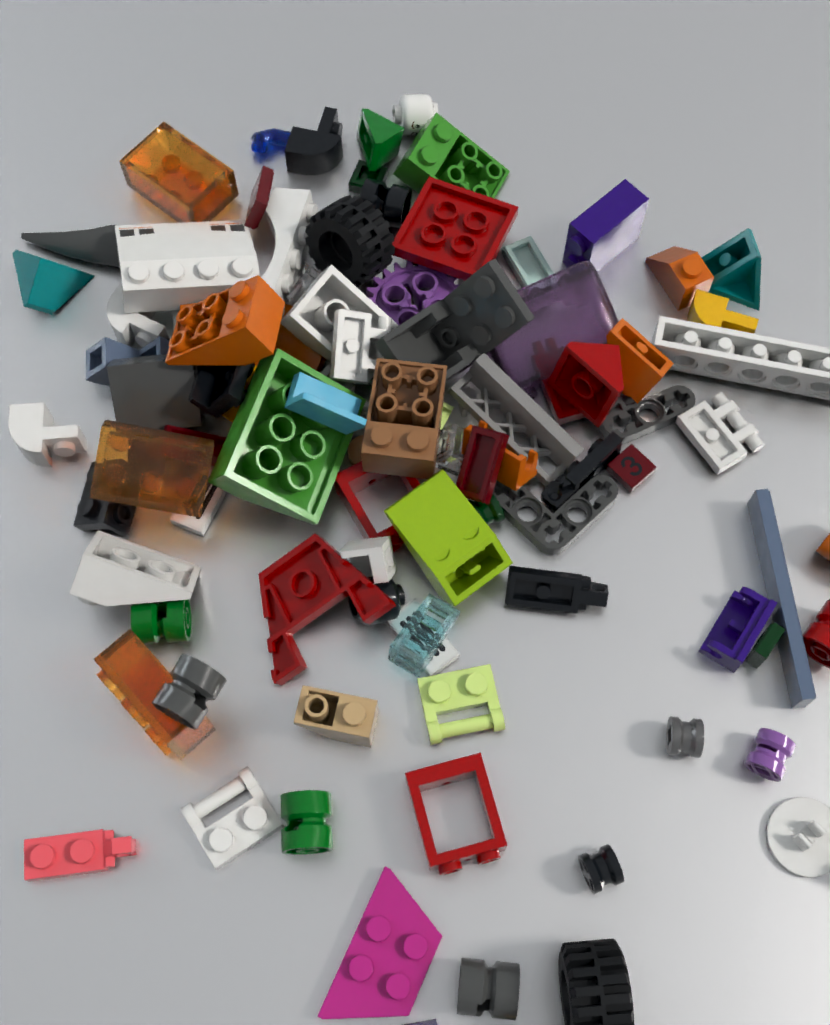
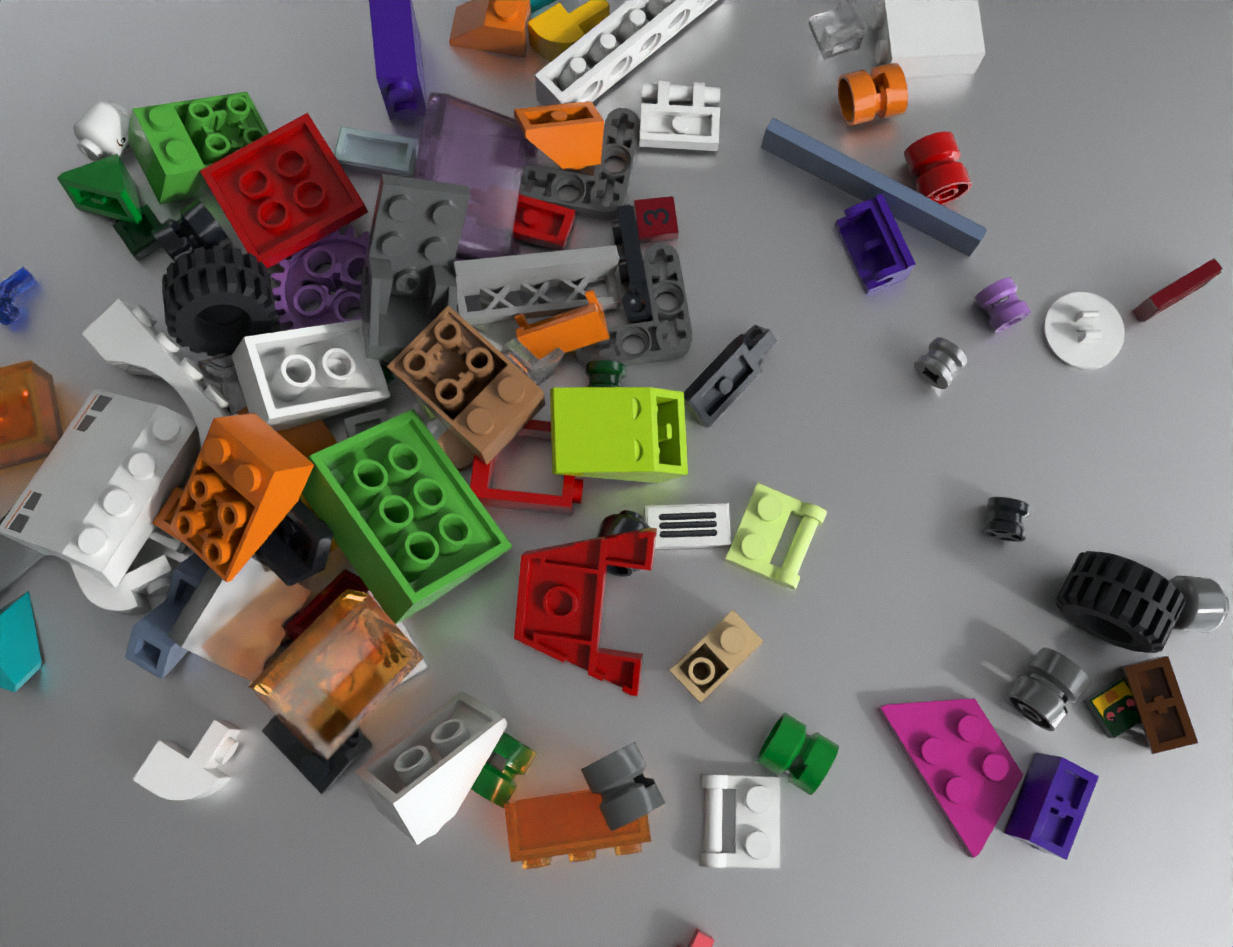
camera: 60 degrees left, 10 degrees up
dark red tile [244,166,274,230] -> none
black brick [284,107,343,175] -> none
medium azure panel [284,372,367,435] -> none
white plate [330,309,392,384] -> none
white panel [340,536,397,584] -> none
clear light blue slope [388,593,461,677] -> none
red window [405,752,507,875] -> none
dark red tile [456,425,509,505] -> none
red slope [547,341,624,428] -> none
dark green tile [746,622,786,668] -> none

